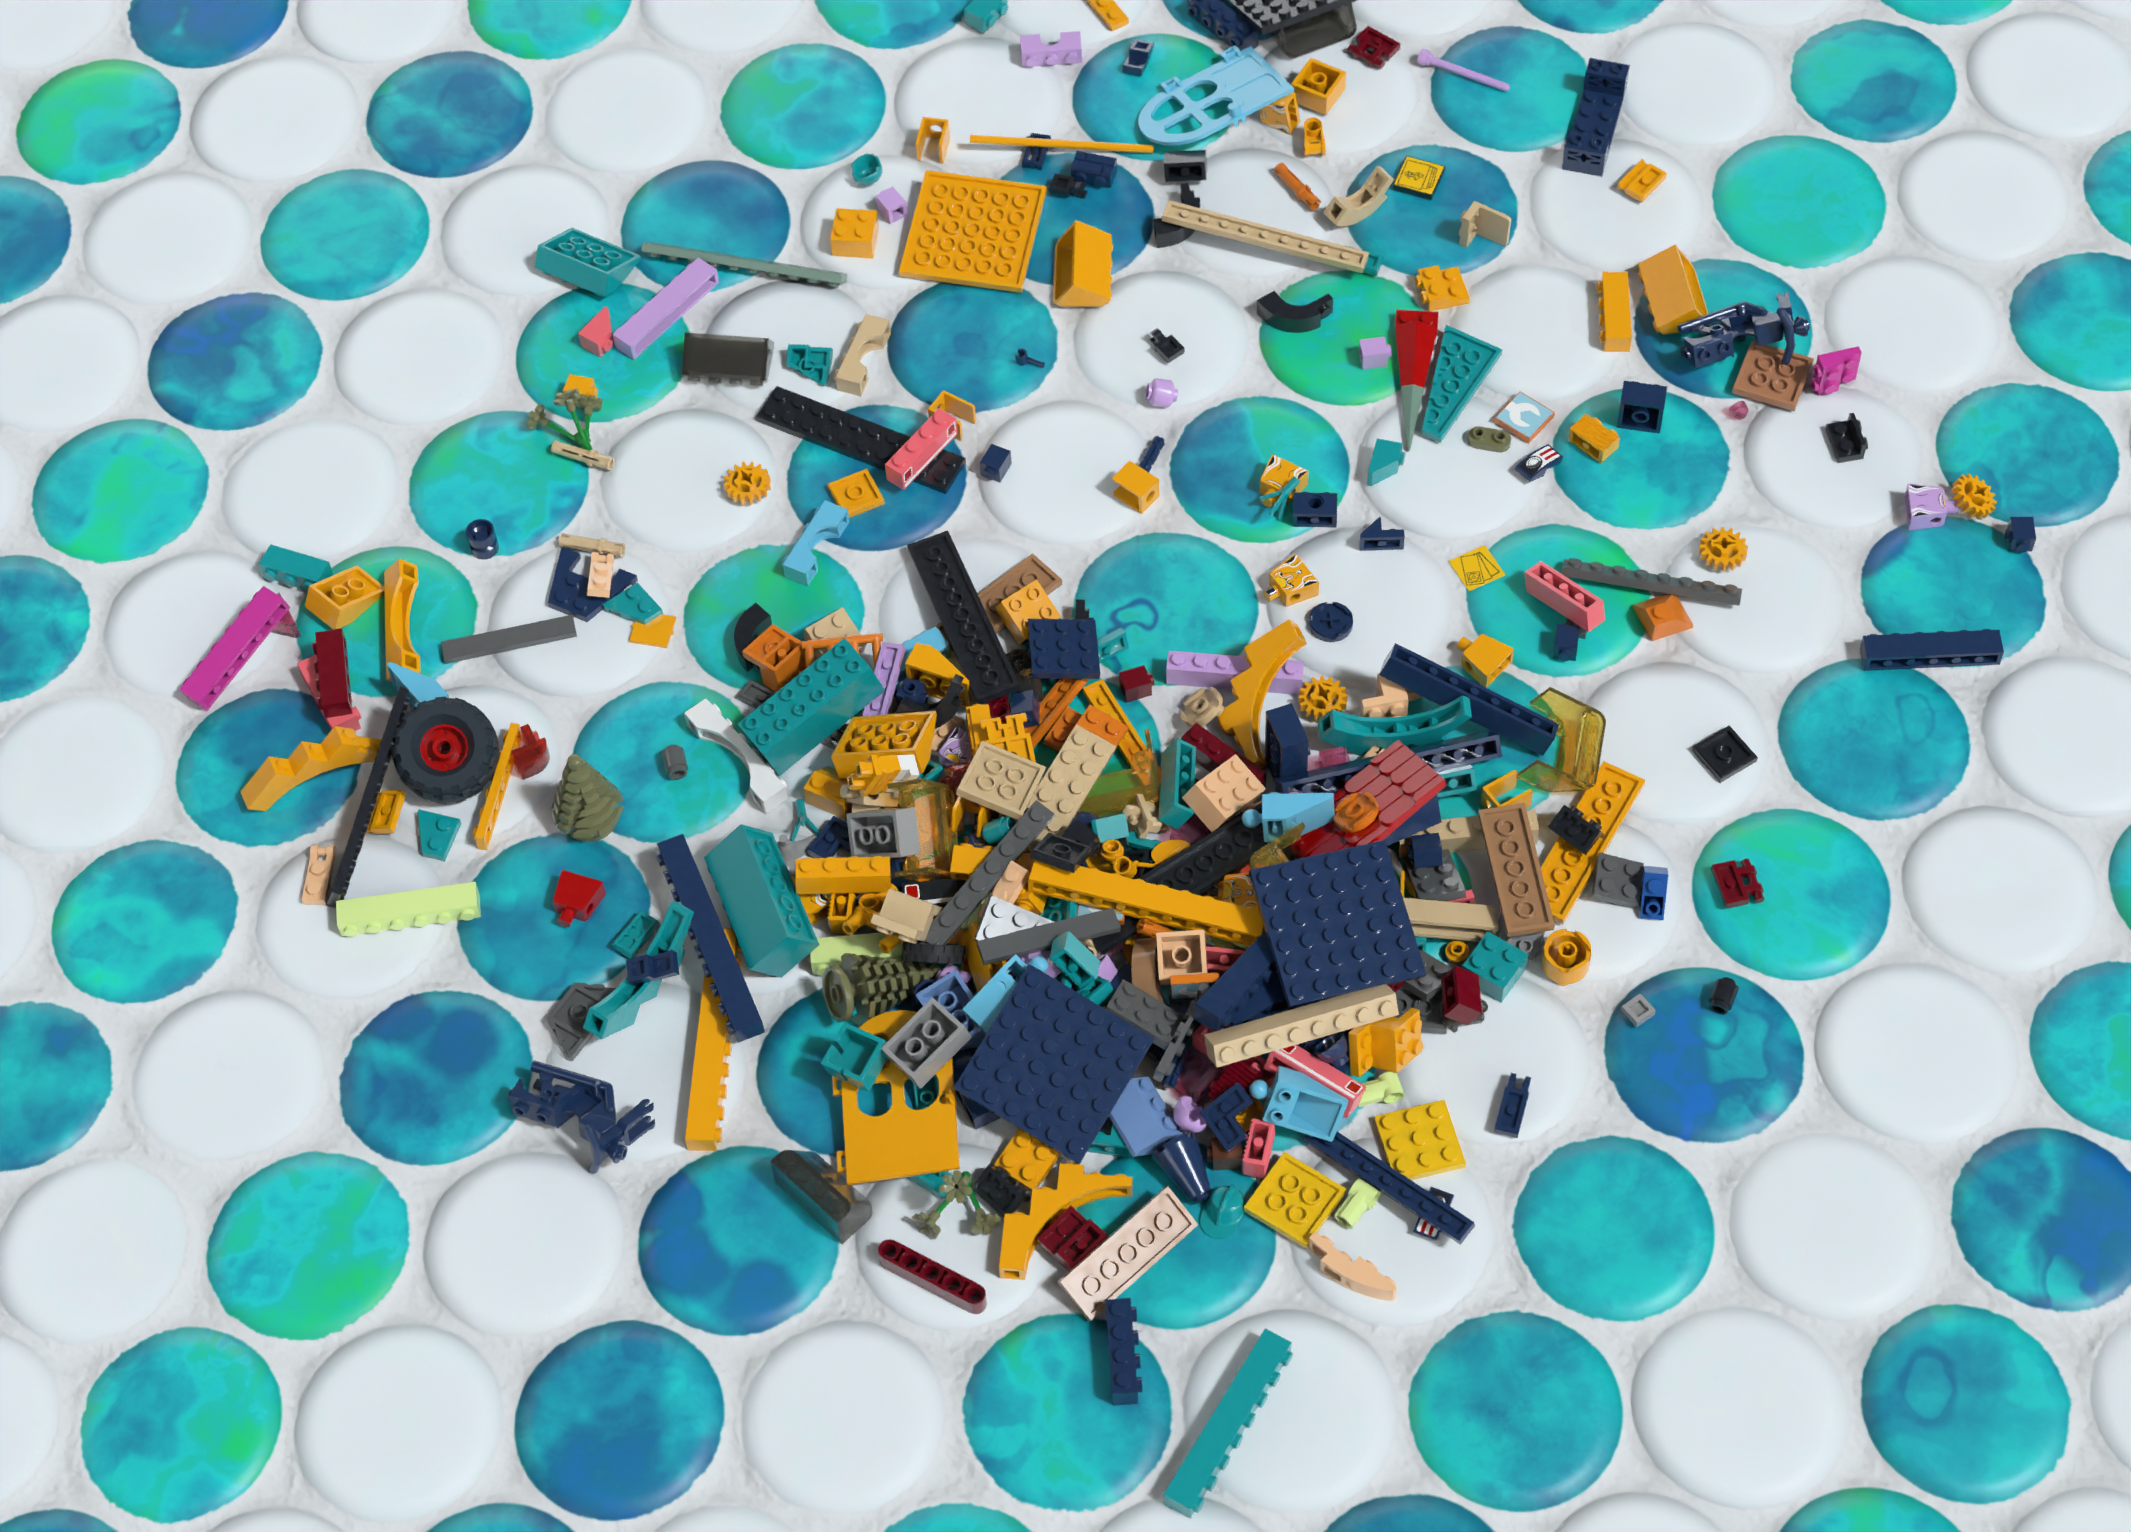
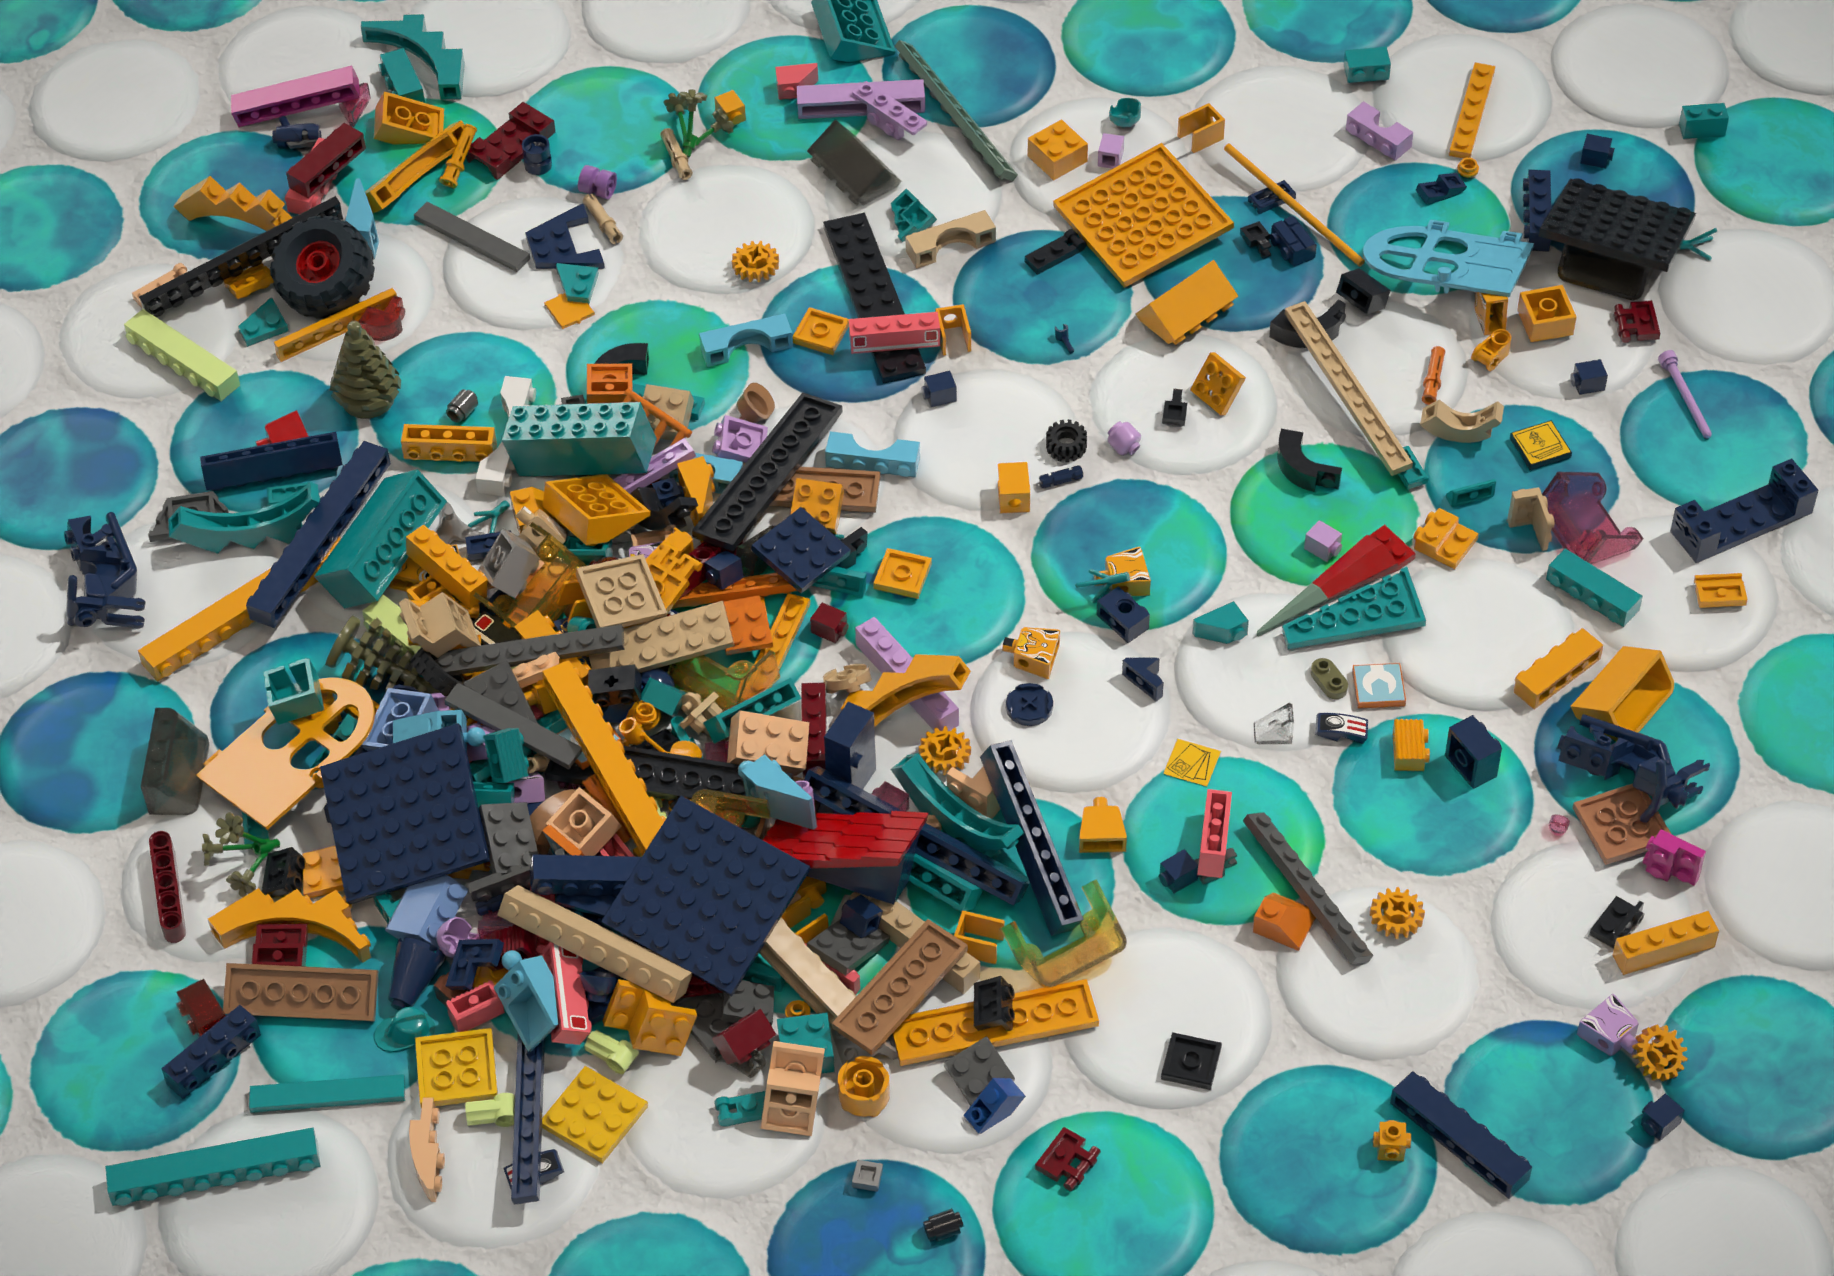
camera: 45 degrees right, 5 degrees down
light nougat plate [587,552,614,598] -> none
dark blue slope [626,950,679,984] -> none
light orange hips [847,755,919,798] -> none
light grey brick [881,997,972,1089] -> none
black tile [1030,832,1092,873] -> none
orange tile [1333,792,1379,833] -> none
dark blue hinge [1494,1073,1531,1138] -> none
none -> clear red brick [176,979,226,1037]
none -> dark blue brick [200,432,343,491]
none -> teal tile [249,1074,405,1113]
none -> dark blue piece [272,116,322,149]
none -> teal arch [361,14,465,100]
none -> light orange brick [401,424,497,462]
none -> light orange pin [439,124,477,188]
none -> dark red piece [466,102,556,180]
none -> medium lavender wheel [578,165,617,199]
none -> lavender plate [712,415,768,463]
none -> teal plate [714,1091,766,1127]
none -> medium nougat piece [736,383,775,423]
none -> light nougat bracket [760,1041,825,1136]
none -> medium azure arch [825,431,920,477]
none -> lavender bracket [852,81,927,140]
none -> light orange plate [873,548,932,599]
none -> black plate [1025,229,1087,275]
none -> black tyre [1046,419,1087,462]
none -> light orange plate [1190,352,1246,415]
none -> clear slope [1253,702,1294,744]
none -> light orange brick [1373,1120,1411,1161]
none -> teal slope [1446,479,1496,507]
none -> light orange plate [1457,158,1479,178]
none -> clear pink windscreen [1542,472,1644,564]
none -> teal brick [1546,549,1643,627]
none -> dark blue brick [1570,359,1608,395]
none -> light orange brick [1612,911,1719,975]

